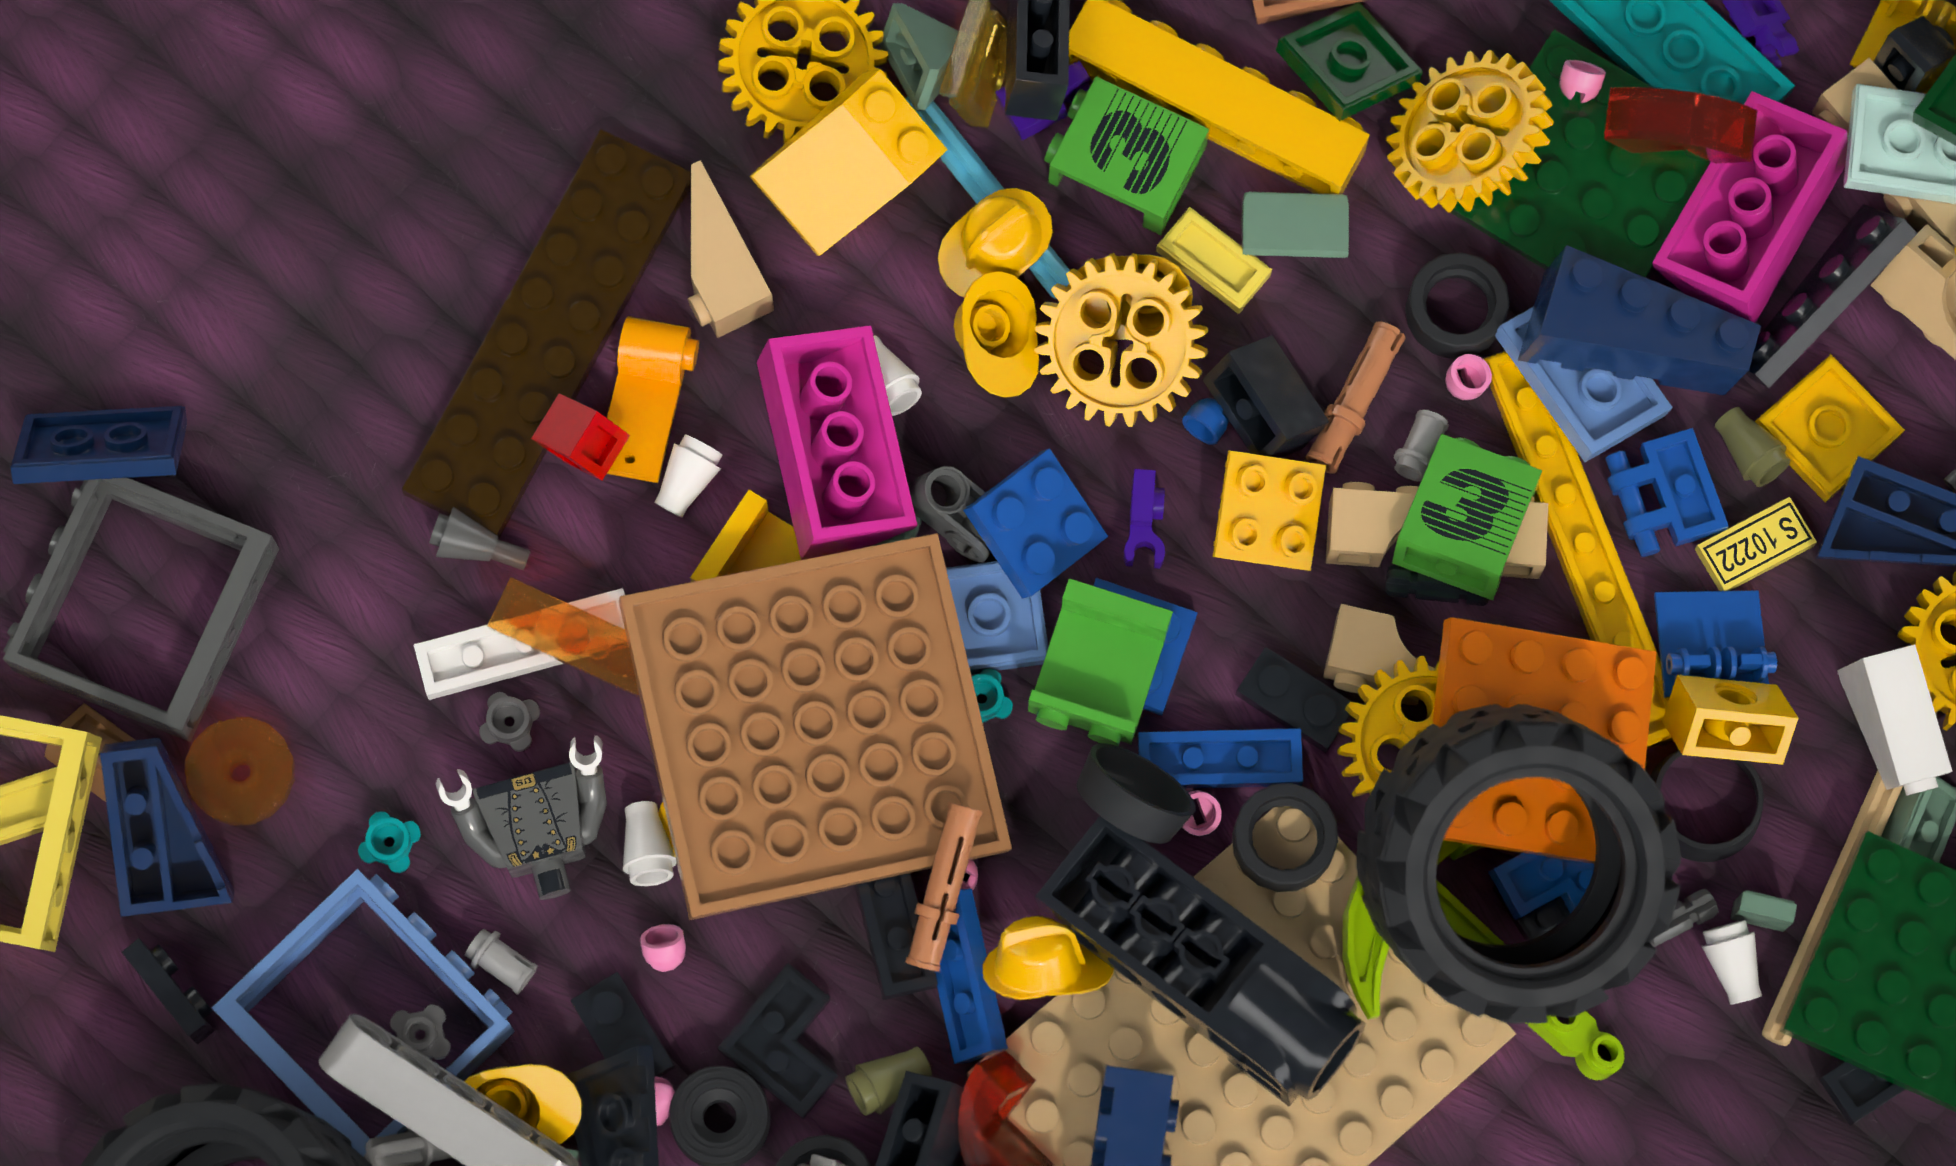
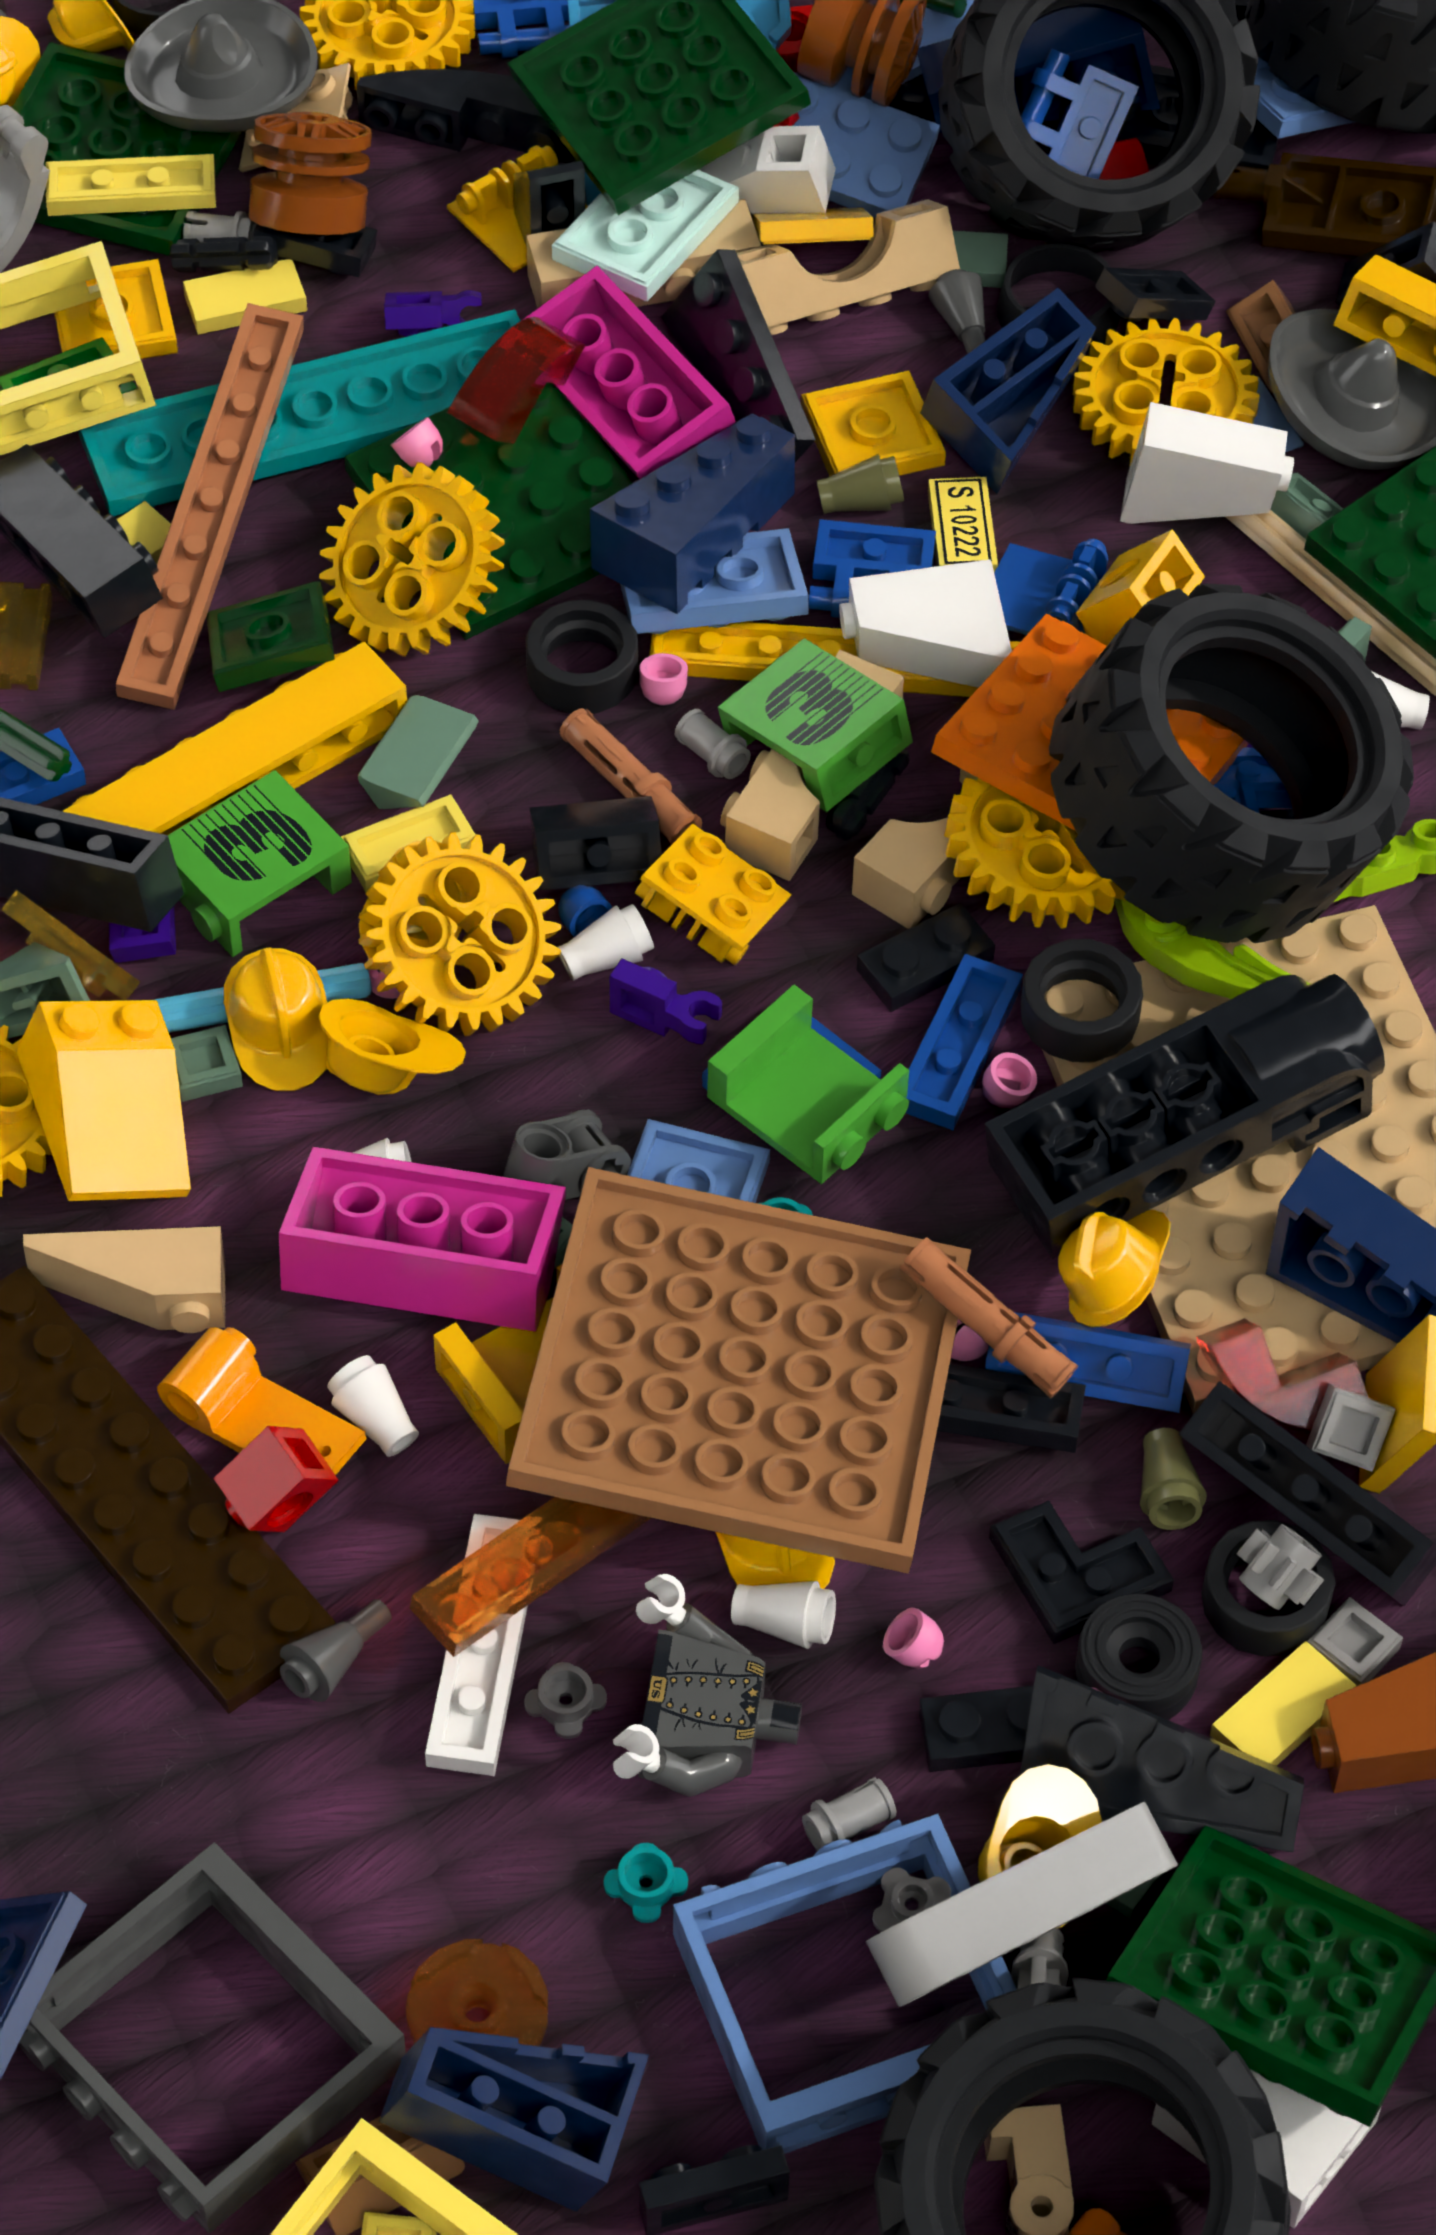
camera: 65 degrees left, 20 degrees down
blue plate [963,448,1108,599] -> none
black tyre [1076,743,1196,844] -> none
none -> sand green tile [171,1025,243,1102]
none -> white cone [557,904,654,981]
none -> white slope [839,559,1012,688]

